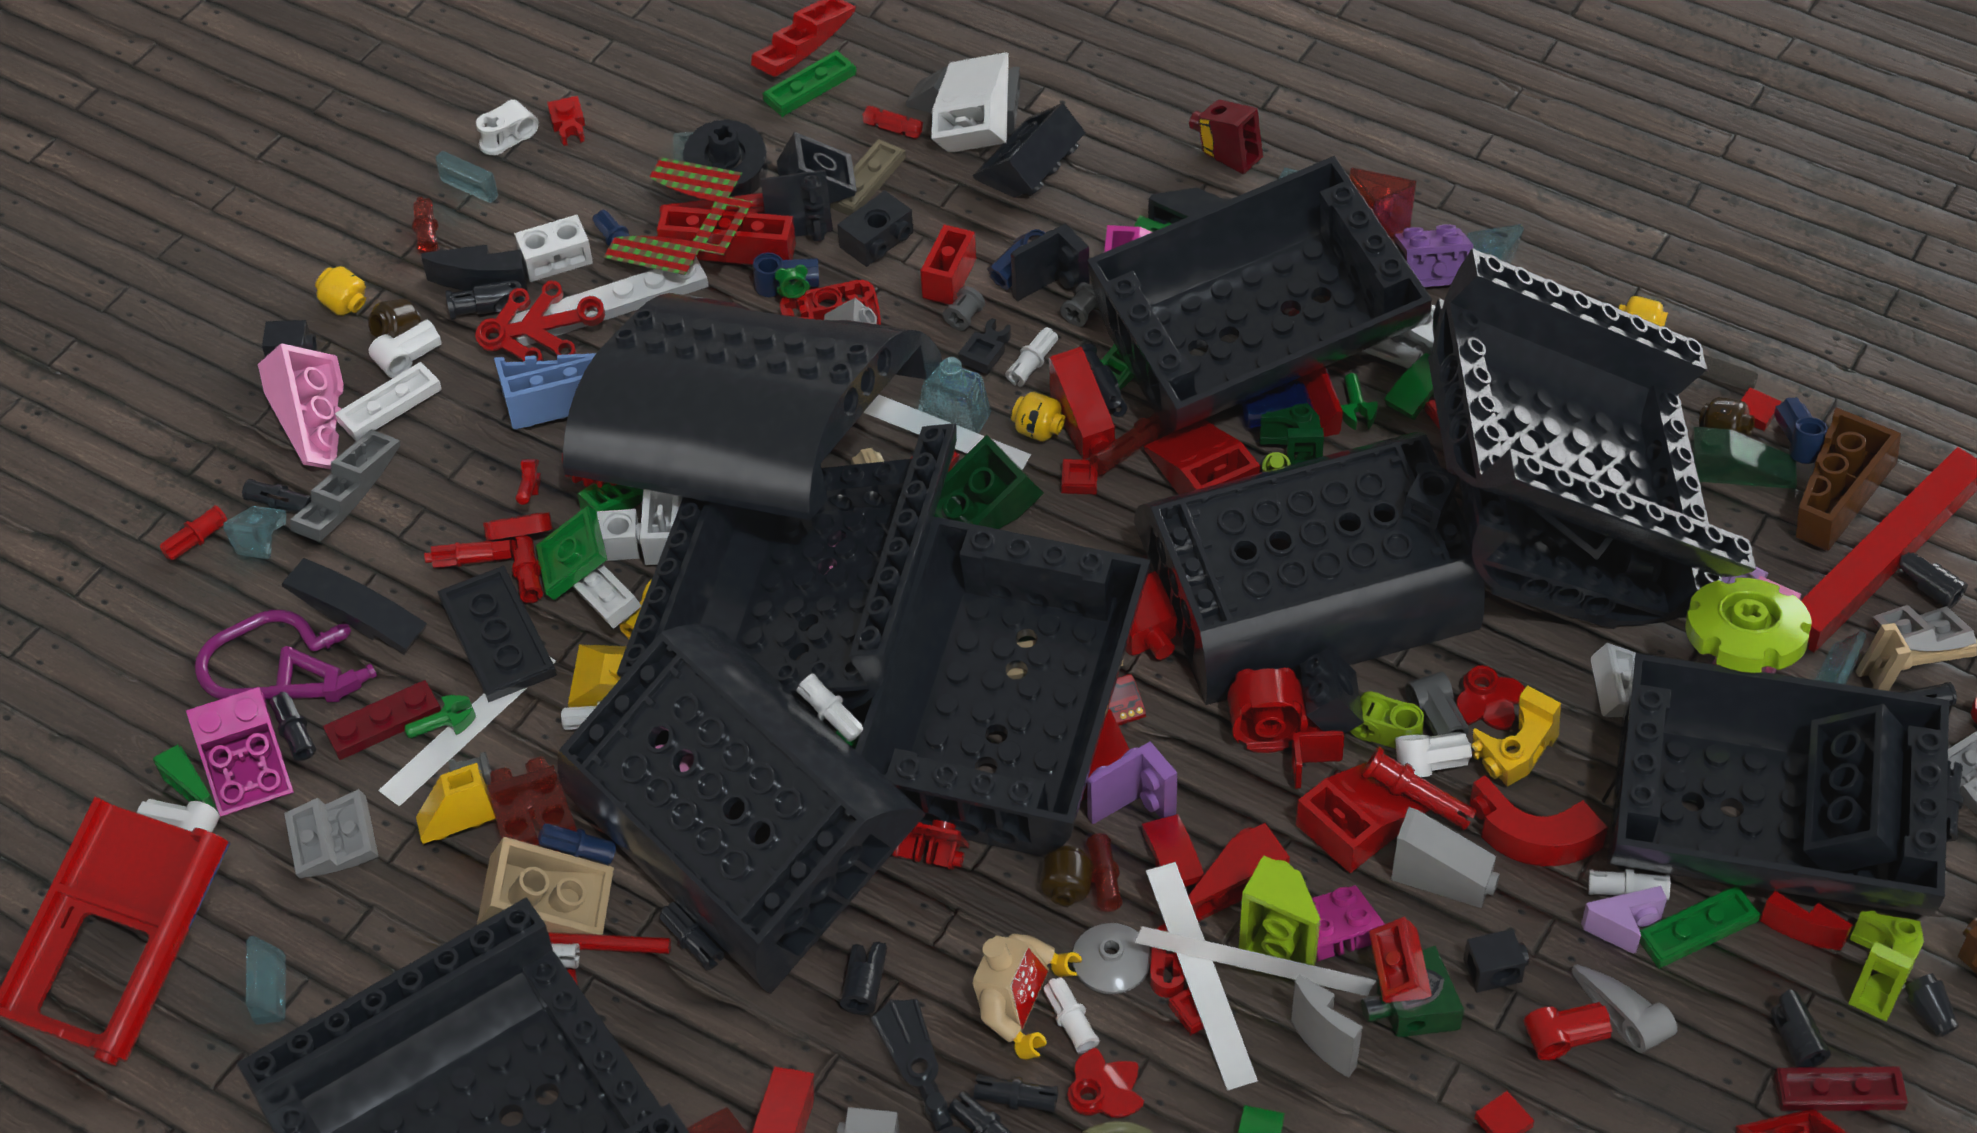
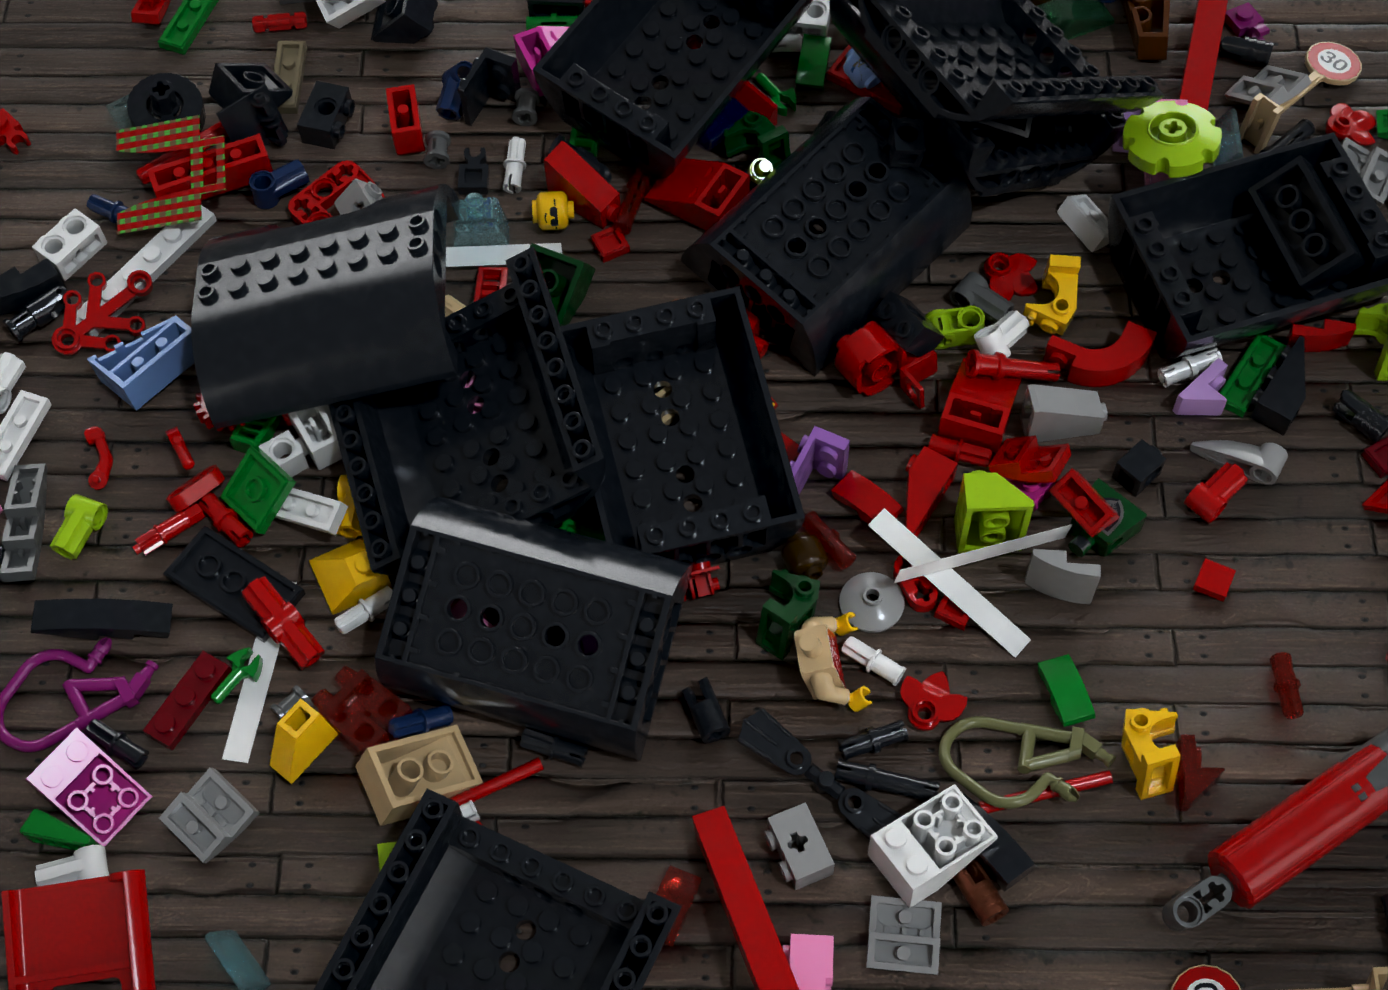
camera: 30 degrees left, 10 degrees up
green plate [775,265,810,298] -> none
white axle [796,674,863,742] -> none
none -> lime piece [49,494,108,560]
none -> red piece [84,426,113,490]
none -> red piece [242,576,325,670]
none -> dark green tile [756,569,820,661]
none -> red axle [928,434,992,467]
none -> red slope [988,435,1072,483]
none -> magenta plate [1224,2,1270,40]
none -> black slope [1250,336,1306,436]

